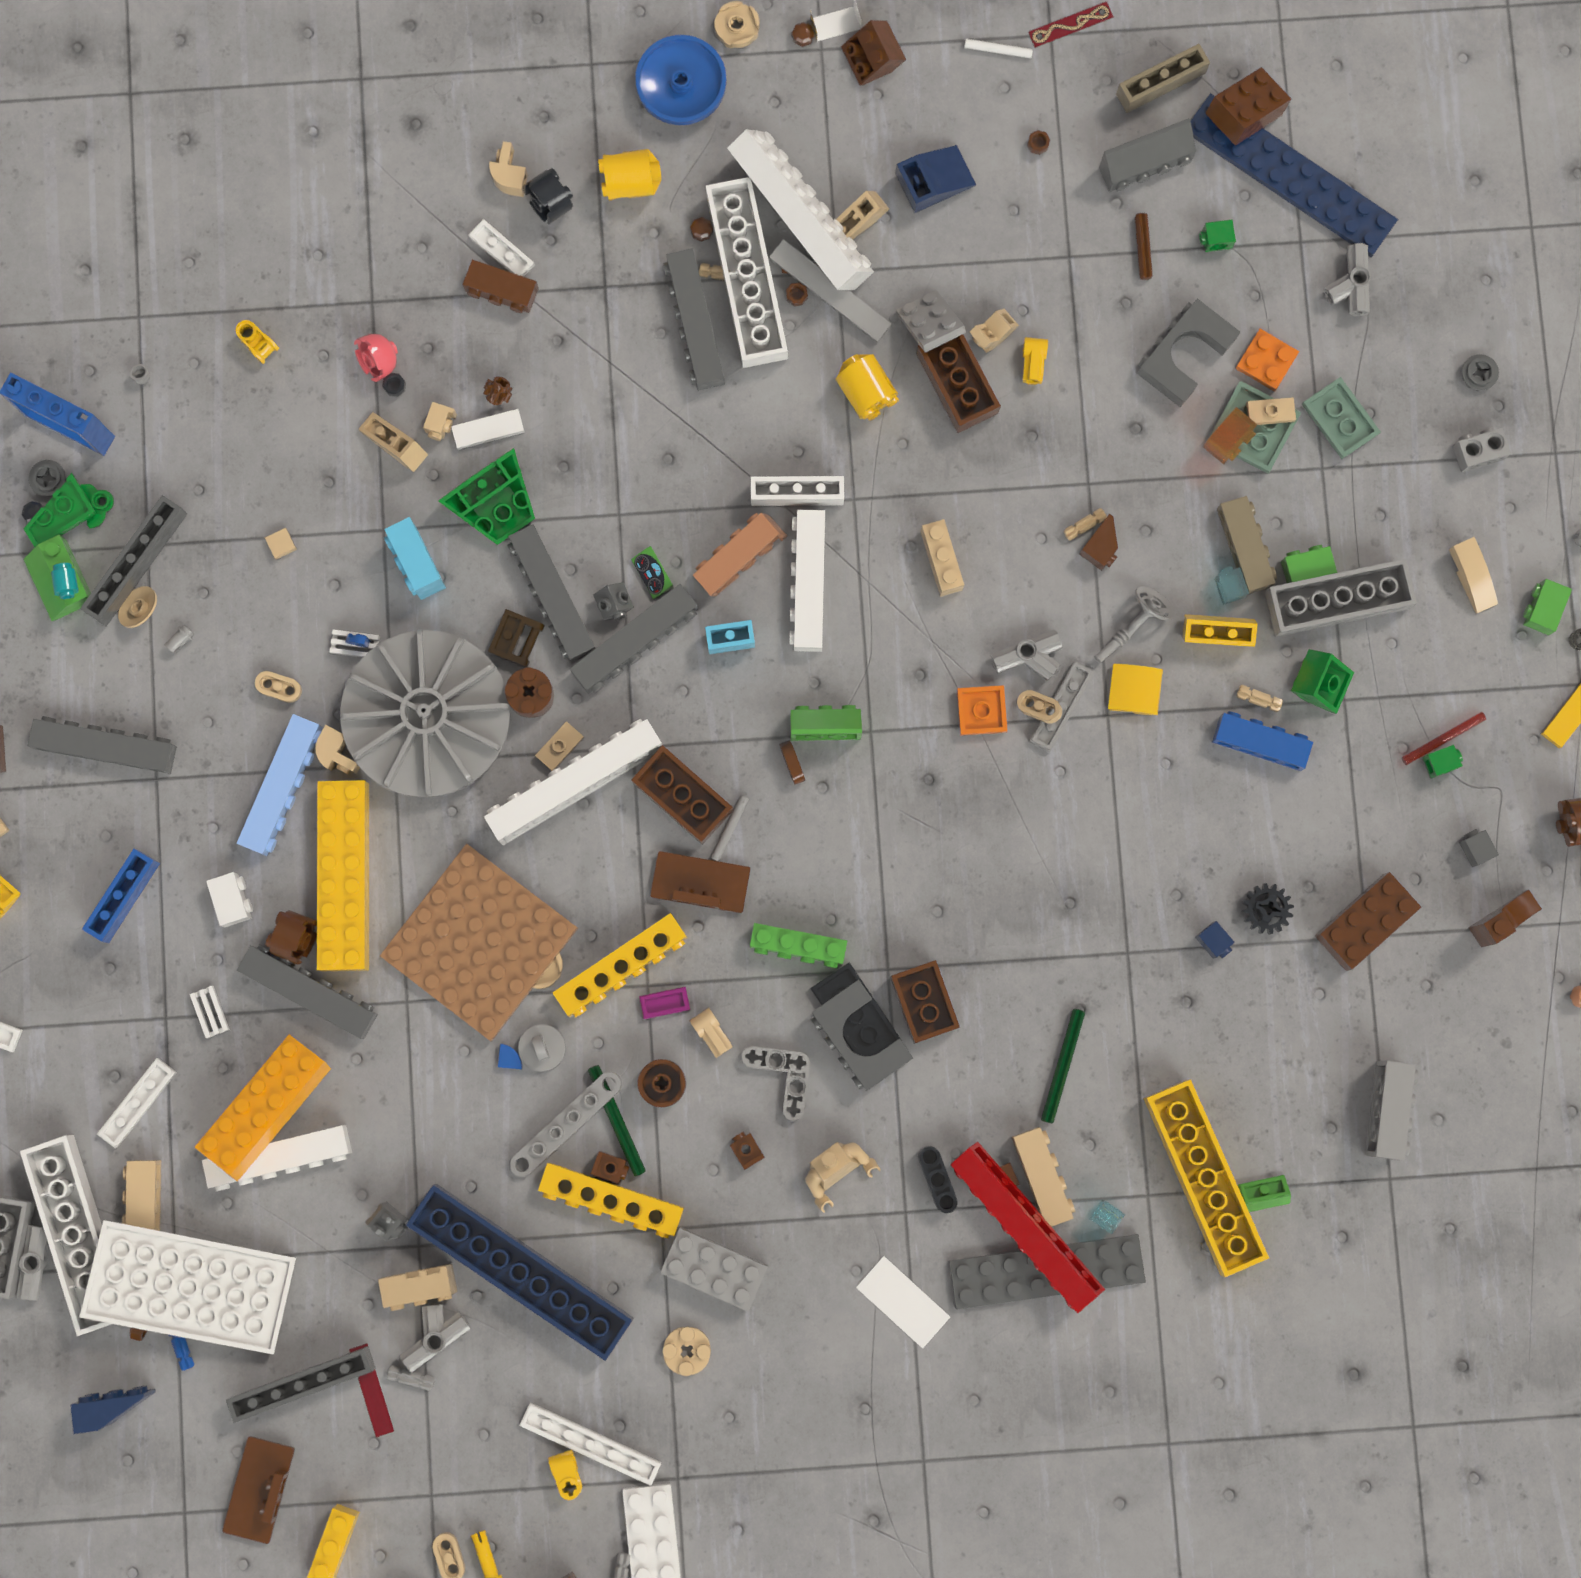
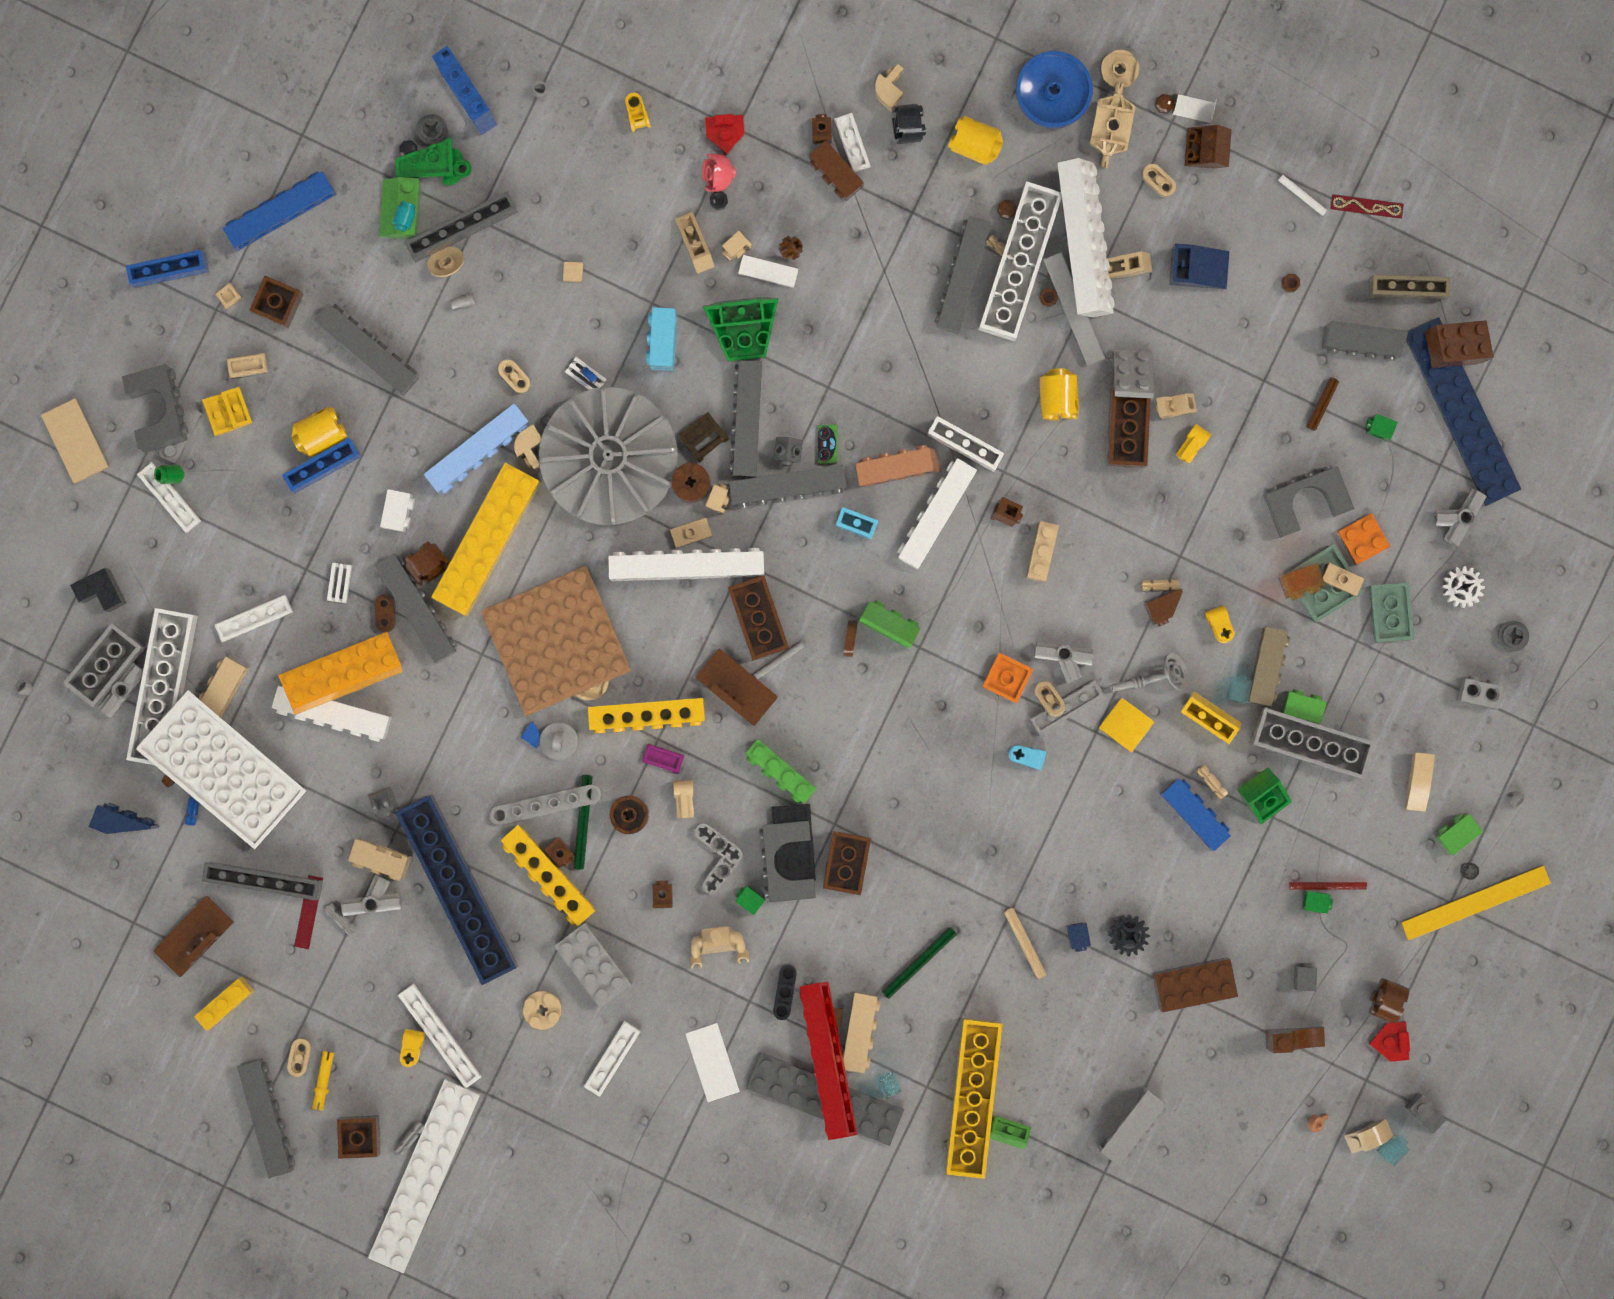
camera: 30 degrees right, 5 degrees up
none -> yellow cylinder [292,406,347,457]
none -> reddish brown plate [375,594,396,633]
none -> white tile [584,1021,641,1097]
none -> red plate [705,114,745,155]
none -> tan brick [706,483,731,514]
none -> green brick [735,886,766,915]
none -> reddish brown brick [812,114,832,144]
none -> reddish brown brick [990,497,1023,527]
none -> tan axle [1004,908,1046,979]
none -> medium azure piece [1008,745,1047,770]
none -> tan plate [1089,82,1136,168]
none -> tan plate [1142,164,1176,197]
none -> yellow piece [1205,605,1235,643]
none -> white gear [1442,566,1485,608]

